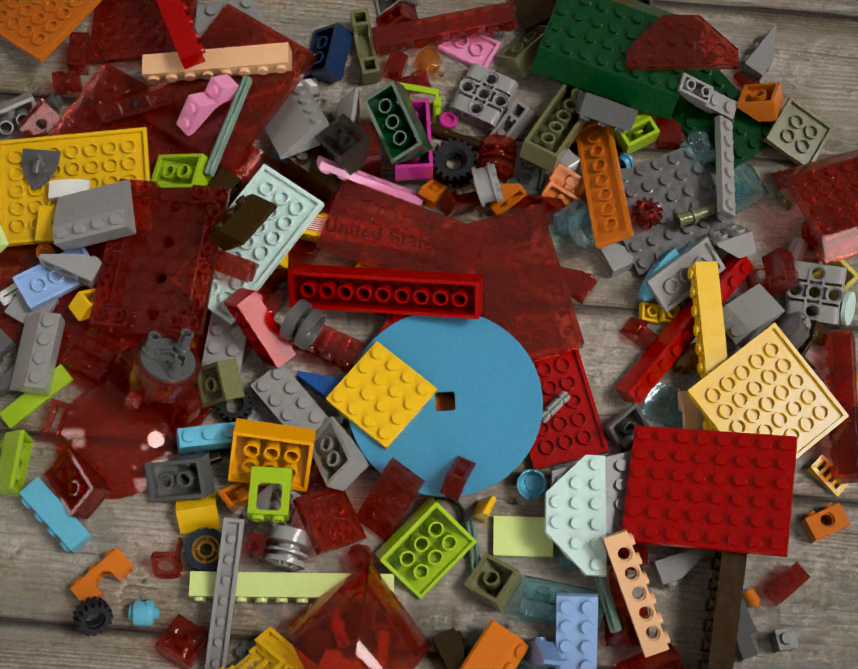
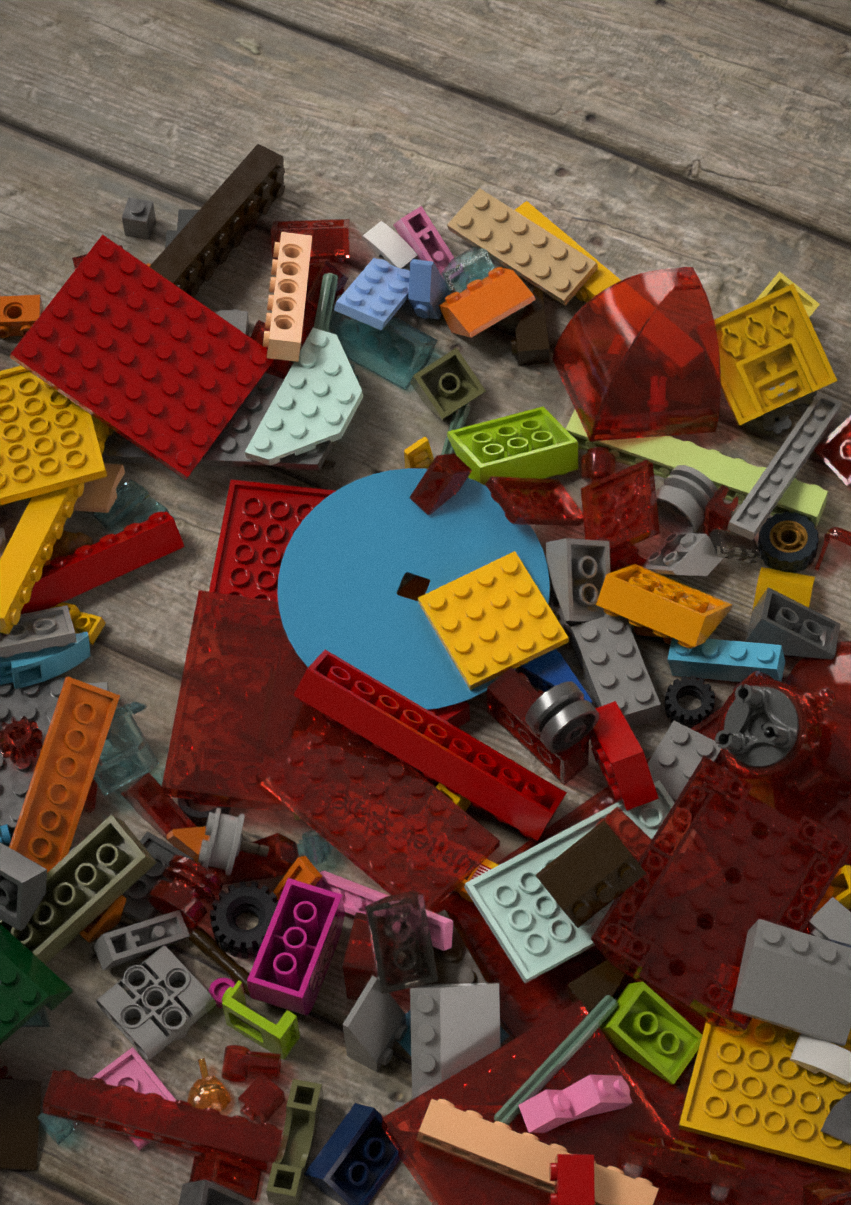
camera: 150 degrees left, 10 degrees down
olive slope [195,358,245,408] -> none
orange slope [218,482,250,514] -> none
lime window [247,466,293,523] -> none
dark green slope [363,80,433,164] -> none
yellowish green tile [493,516,553,558] -> none
olive slope [495,24,547,77] -> none
medium azure hair [516,469,547,499] -> none
clear red slope [537,263,598,305] -> none
orange slope [540,162,585,214] -> none
light grey axle [541,391,570,423] -> none
flat silver slope [604,402,649,453] -> none
clear red slope [620,317,659,351] -> none

